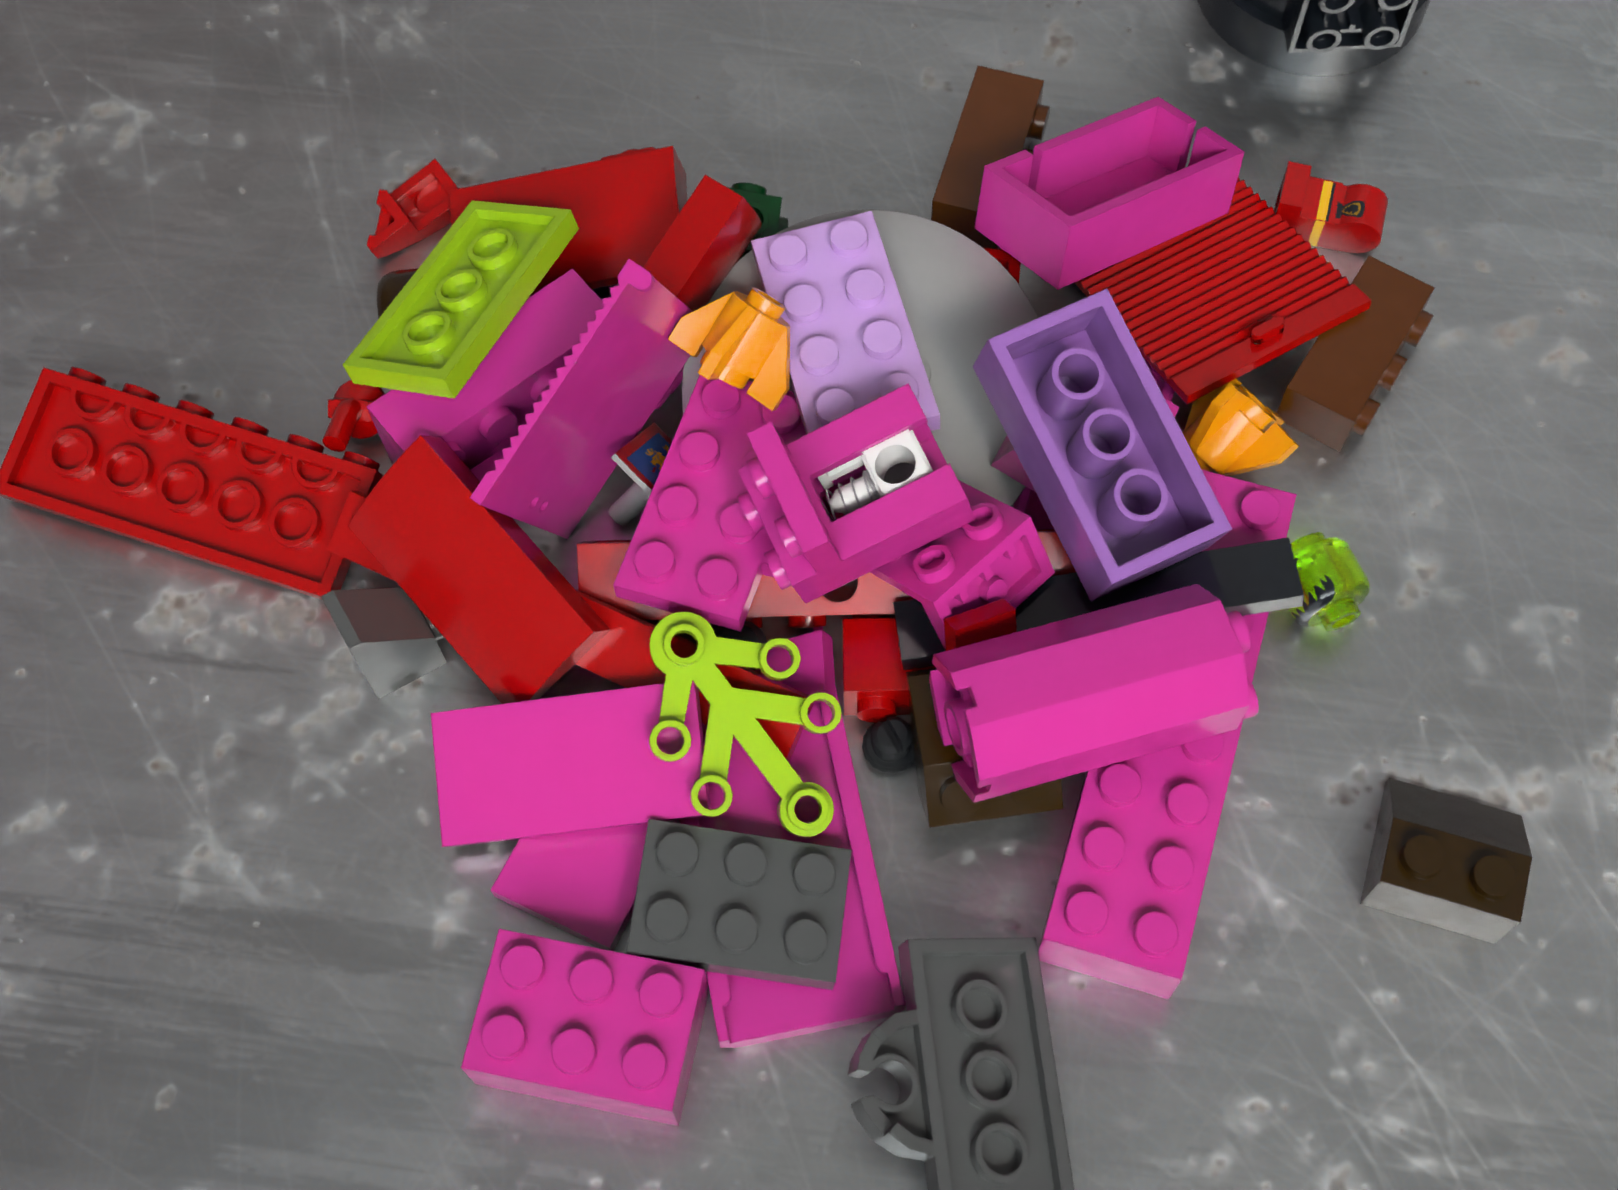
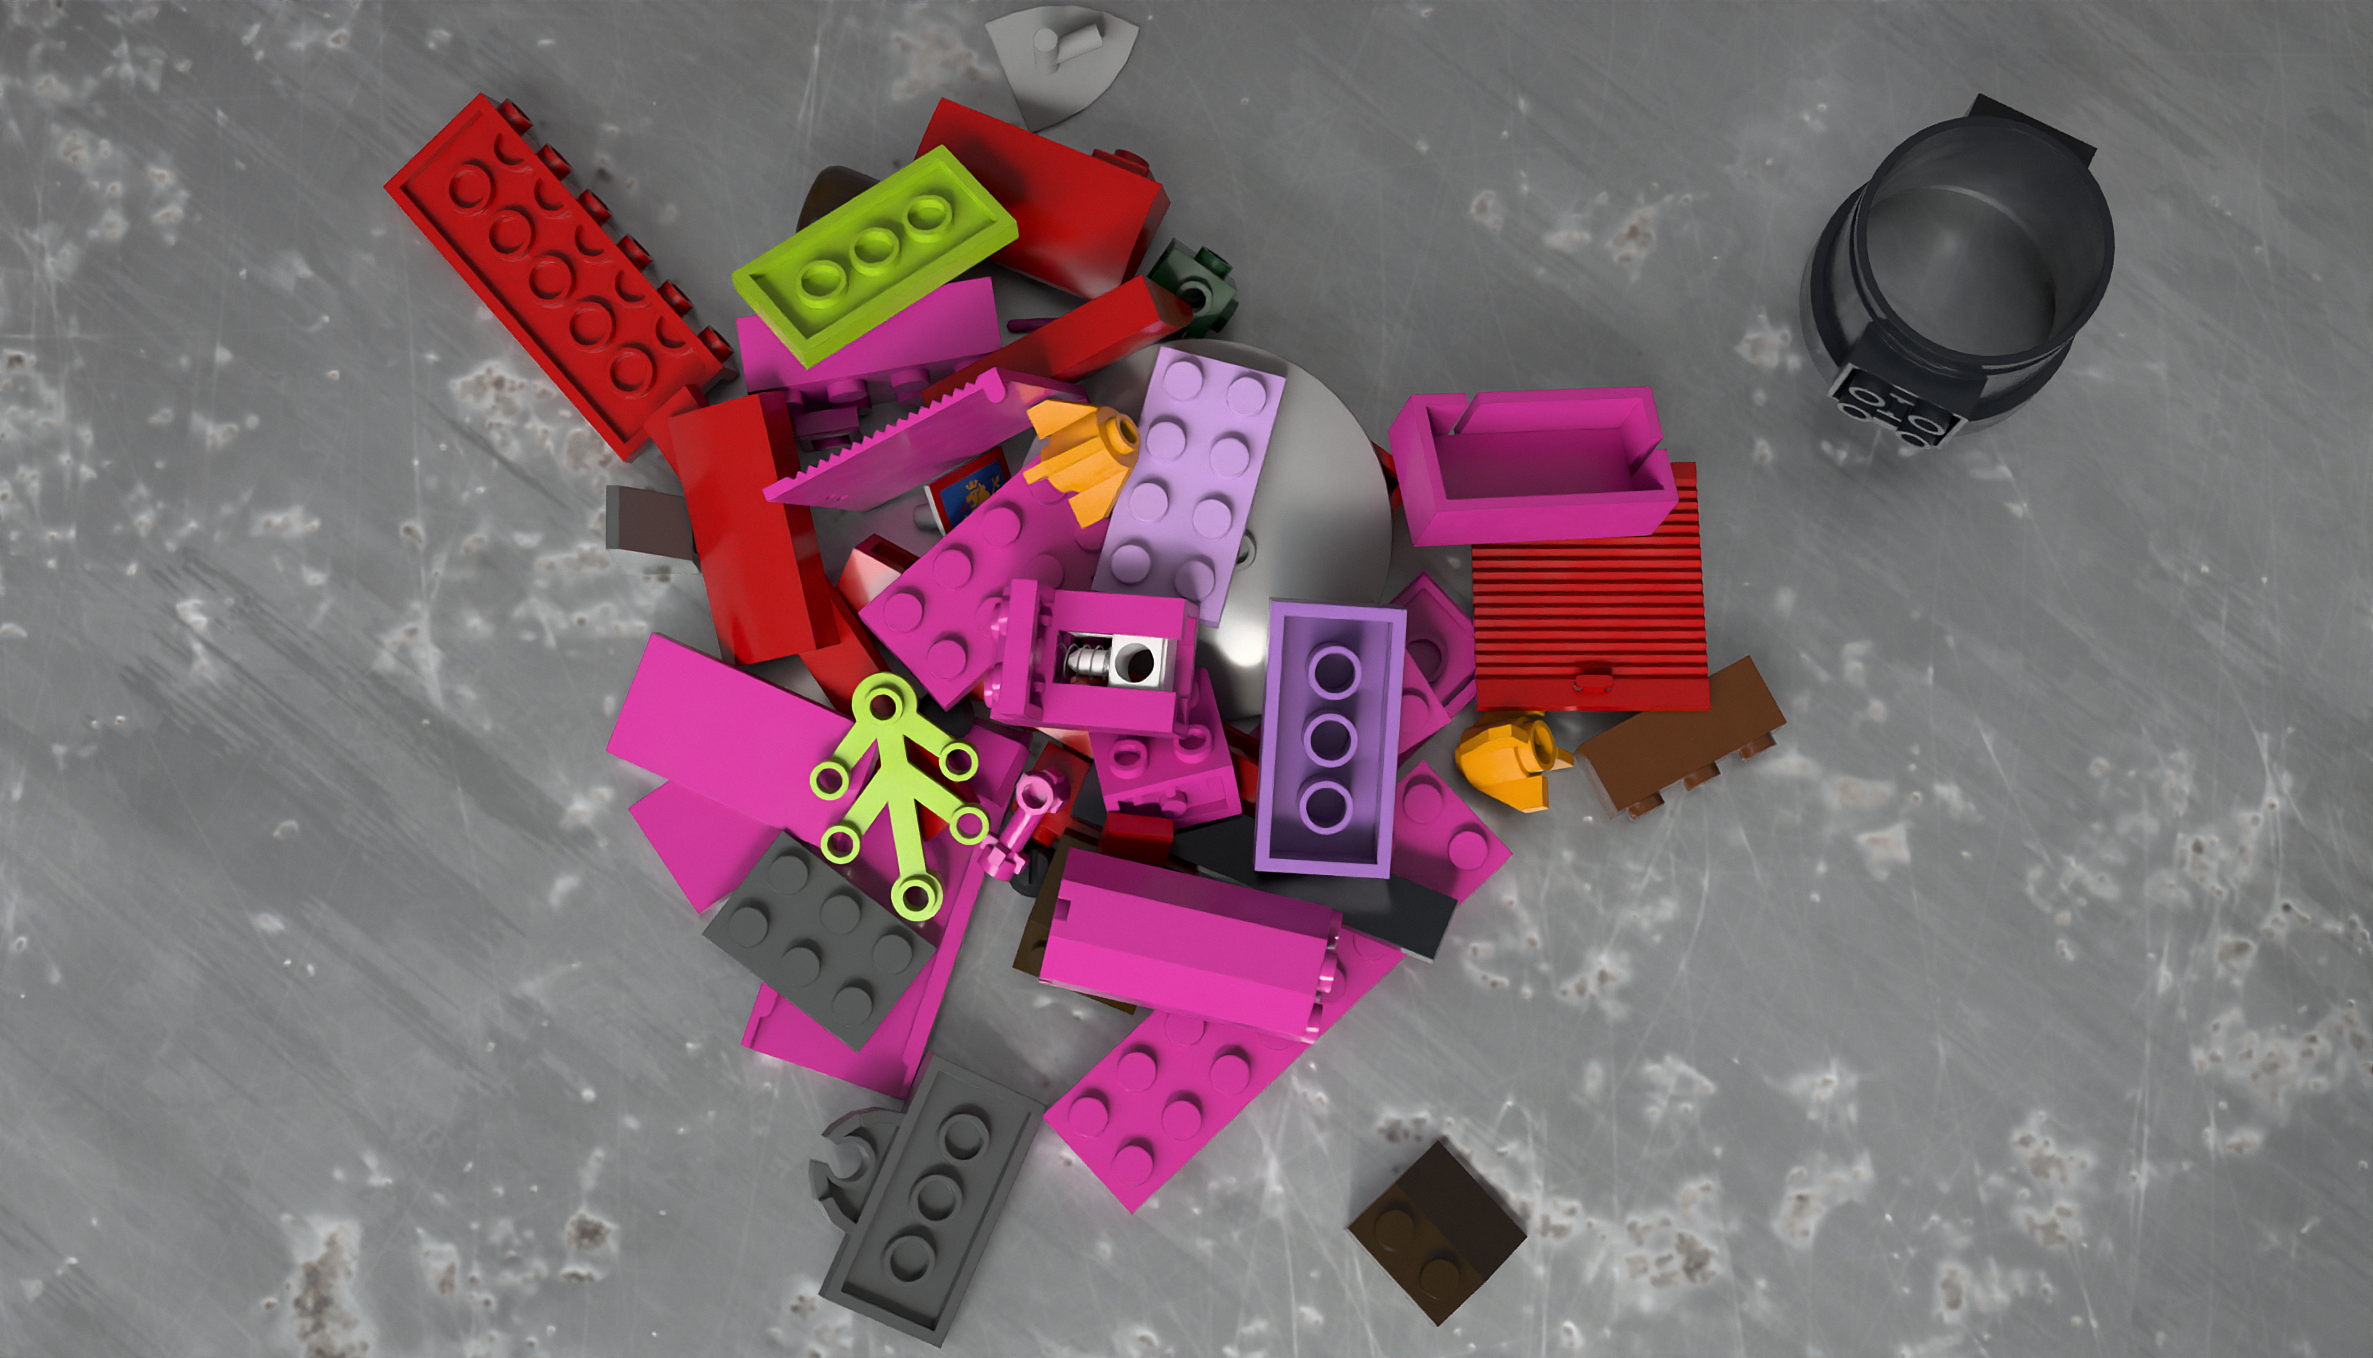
camera: 25 degrees right, 15 degrees up
red plate [322,380,385,452] -> none
red slope [367,158,458,259] -> none
dark pink brick [461,929,710,1126] -> none
reddish brown brick [931,66,1050,249] -> none
red leg [1274,161,1388,253] -> none
clear neon green head [1289,532,1371,632] -> none
none -> dark pink bar [977,766,1071,882]
none -> light grey shield [985,5,1140,133]

